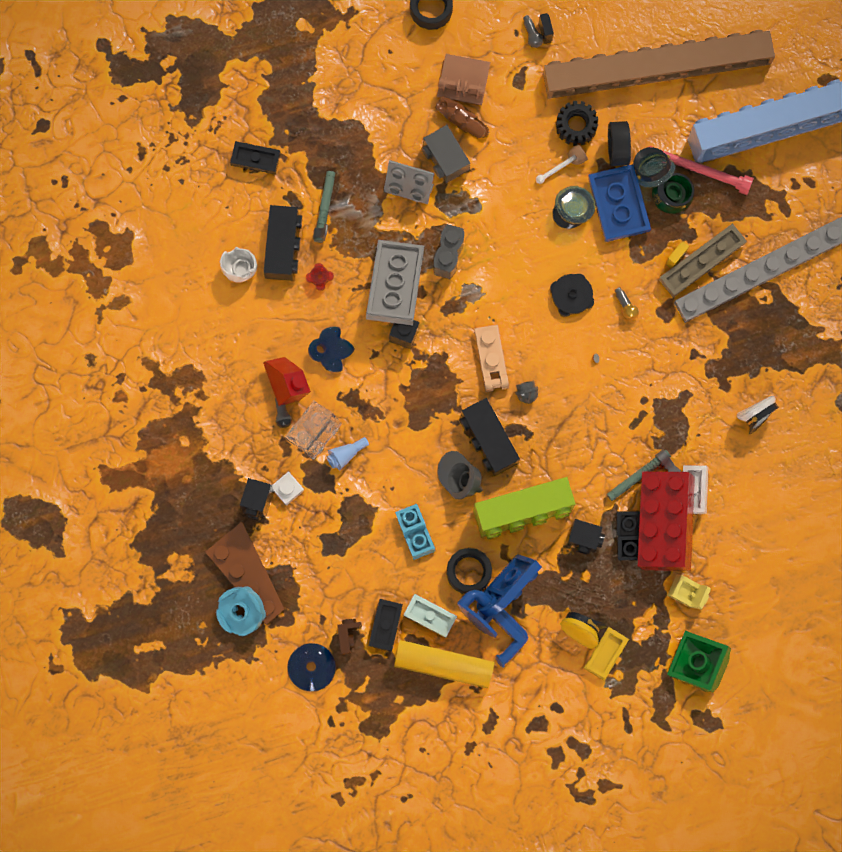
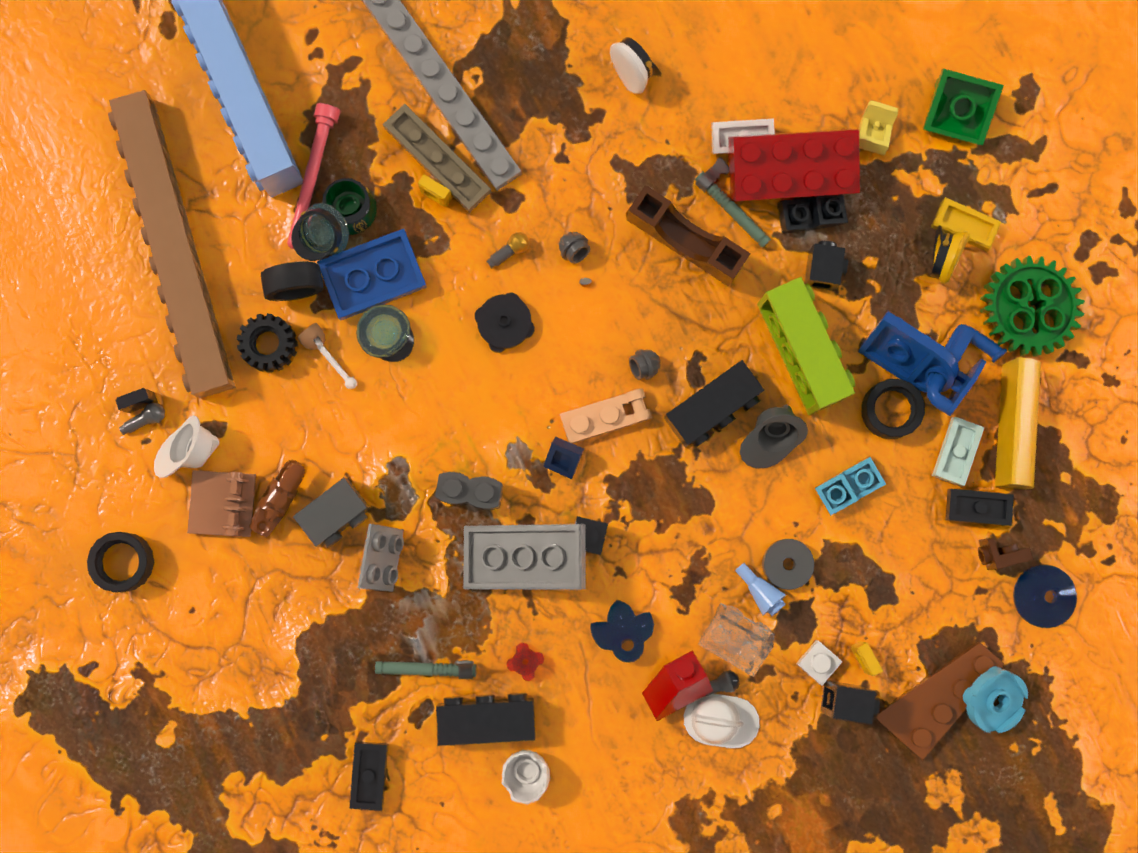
camera: 100 degrees left, 5 degrees up
none -> white piece [154,415,219,478]
none -> dark blue plate [543,436,584,479]
none -> dark grey plate [559,232,590,264]
none -> reddish brown arch [626,185,751,287]
none -> white piece [684,694,760,748]
none -> dark grey piece [762,539,814,590]
none -> yellow tile [851,641,883,676]
none -> green gear [980,256,1085,357]

